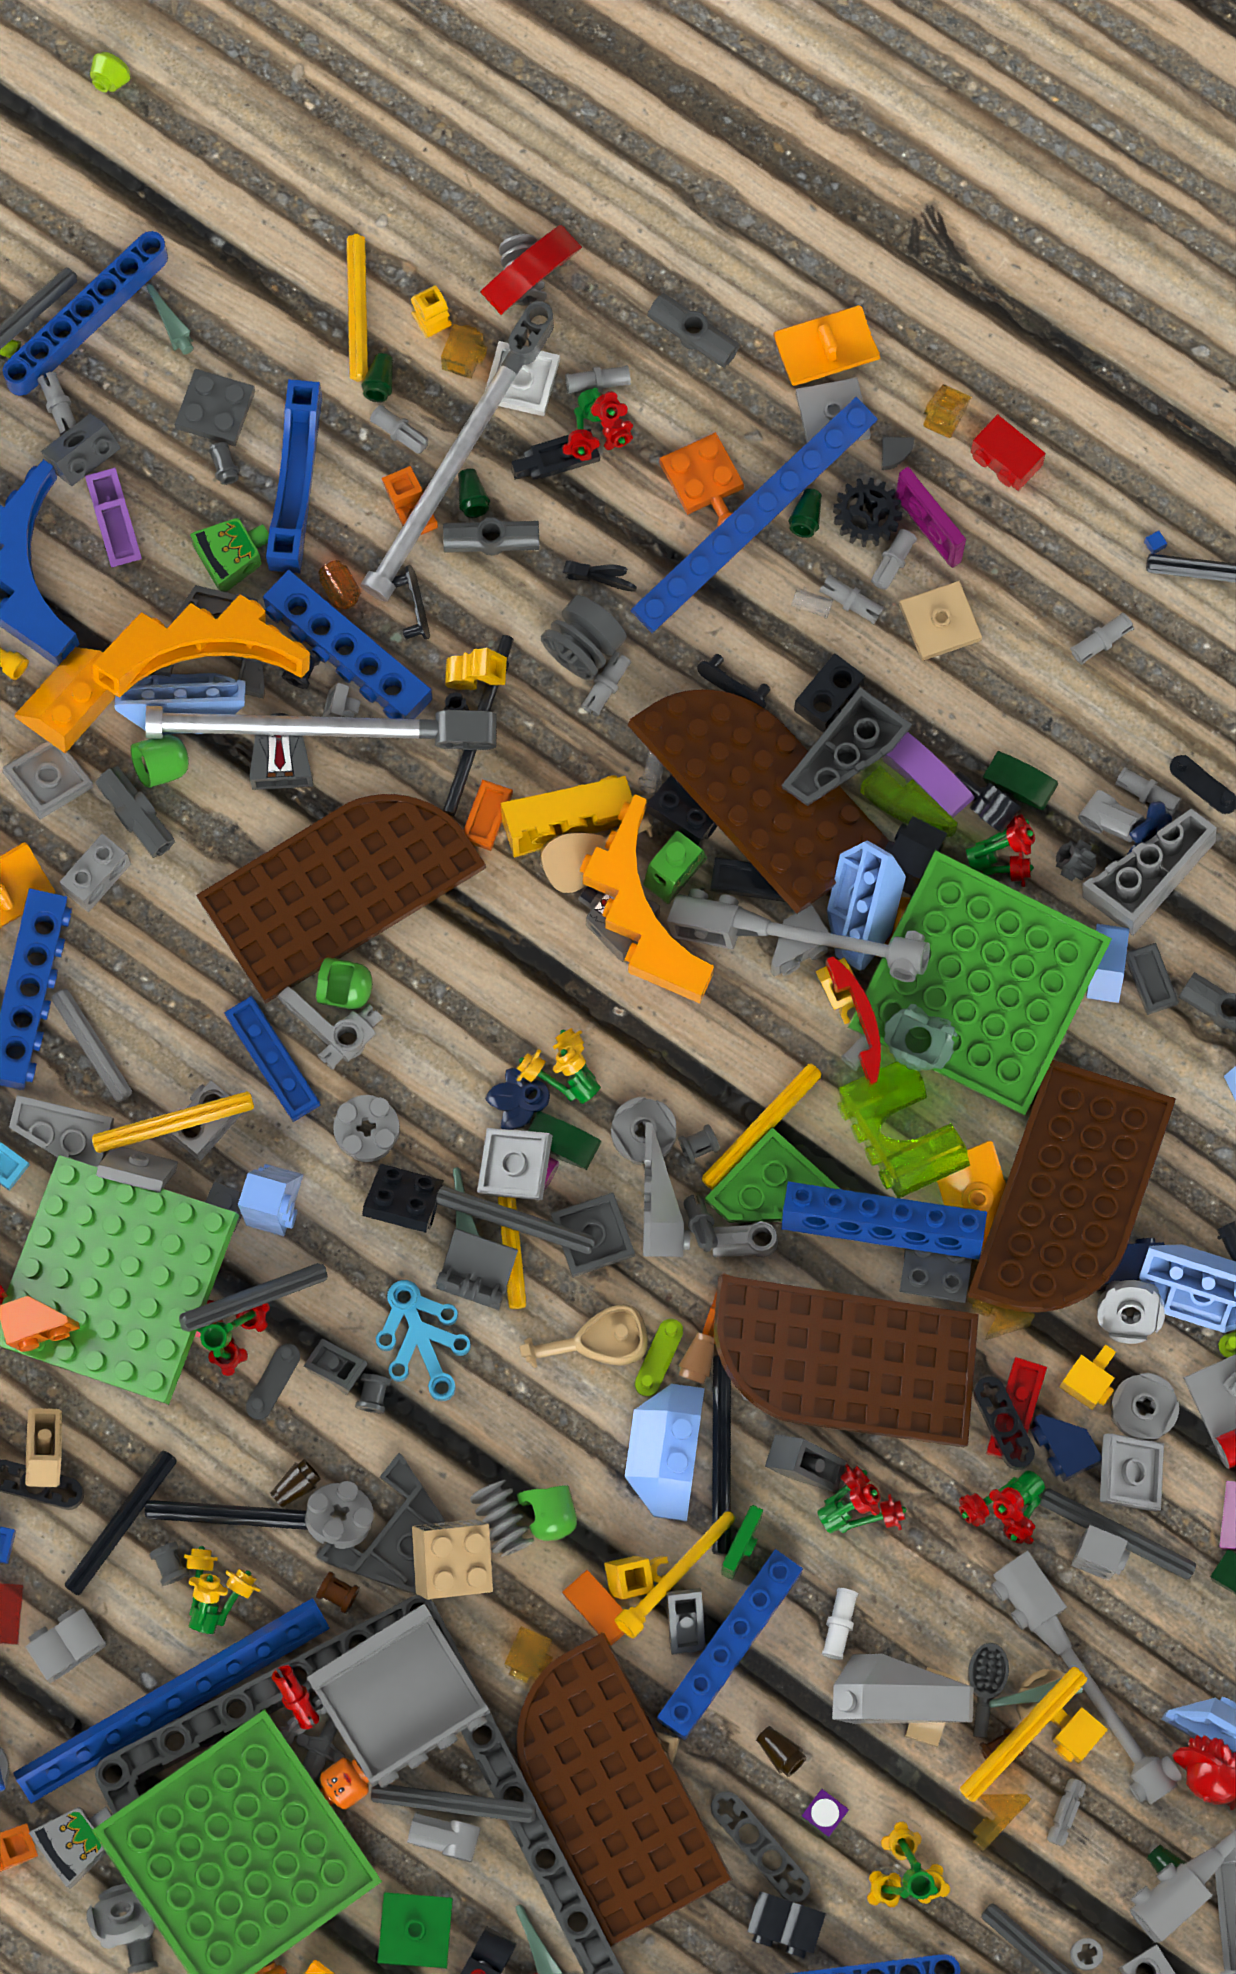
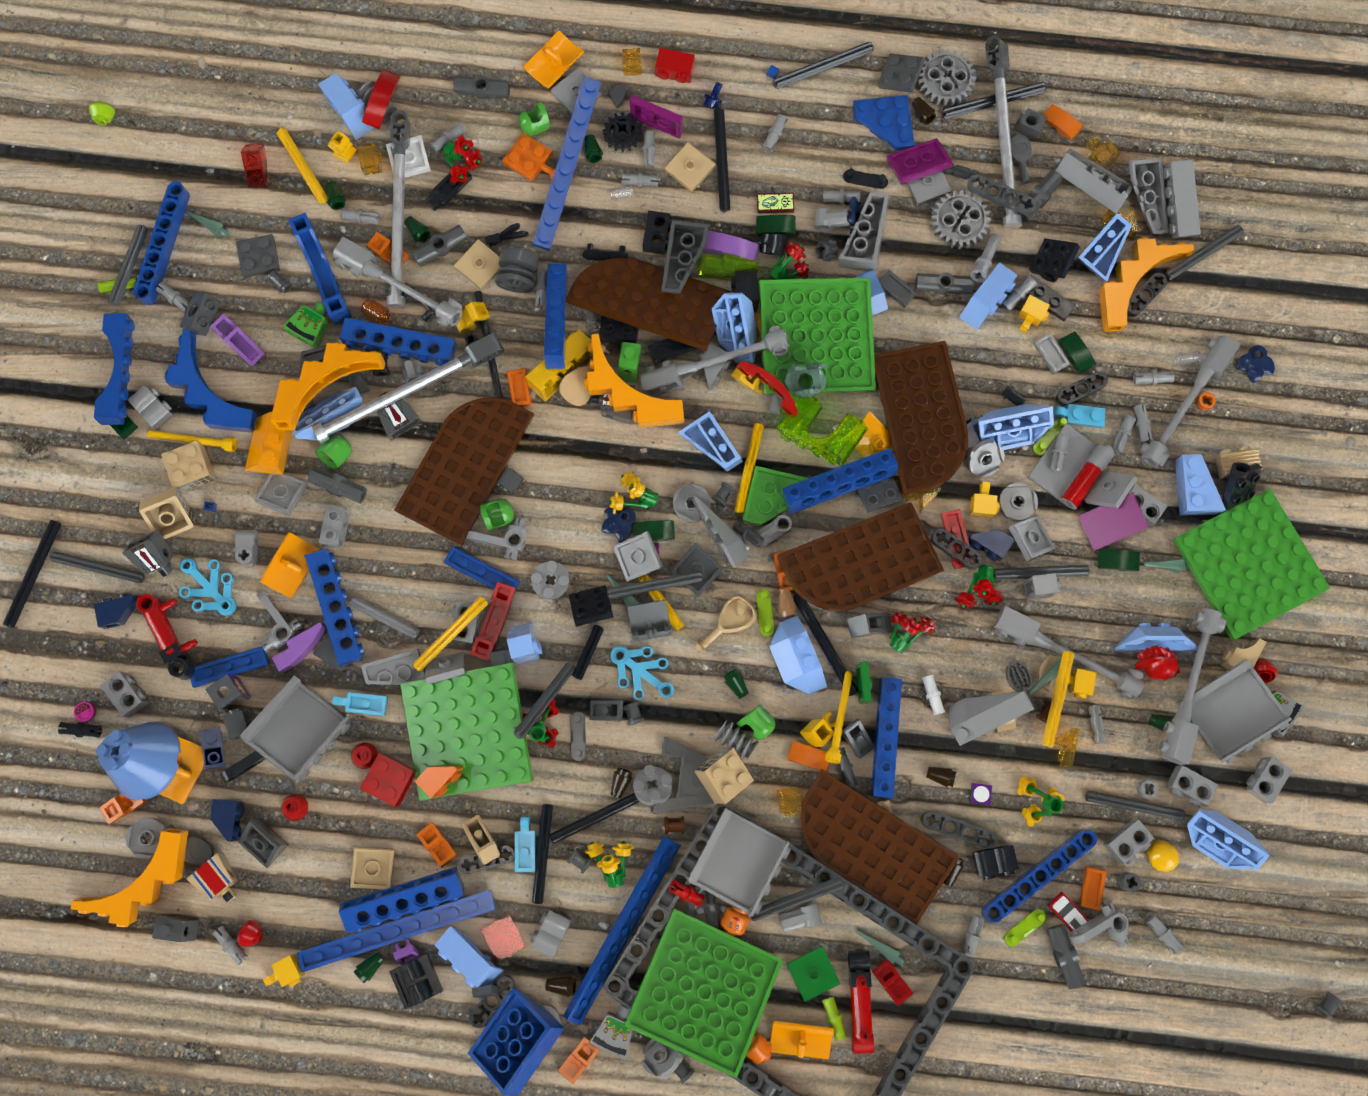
camera: 30 degrees left, 5 degrees up
none -> clear red slope [241,144,267,188]
none -> light blue wedge [318,73,374,140]
none -> light grey bar [333,237,463,328]
none -> tan plate [454,239,501,290]
none -> red slope [470,582,516,661]
none -> dark grey tile [497,467,524,494]
none -> medium azure plate [515,817,535,872]
none -> bright green helmet [518,102,550,137]
none -> blue arch [544,264,568,369]
none -> dark brown cone [545,976,576,997]
none -> black axle [572,625,604,680]
none -> light blue wedge [678,411,743,472]
none -> clear blue piece [703,82,723,110]
none -> black axle [714,108,730,212]
none -> dark green cone [723,669,749,699]
none -> tile [757,193,794,213]
none -> dark grey pin [837,747,858,787]
none -> dark brown cone [943,858,964,887]

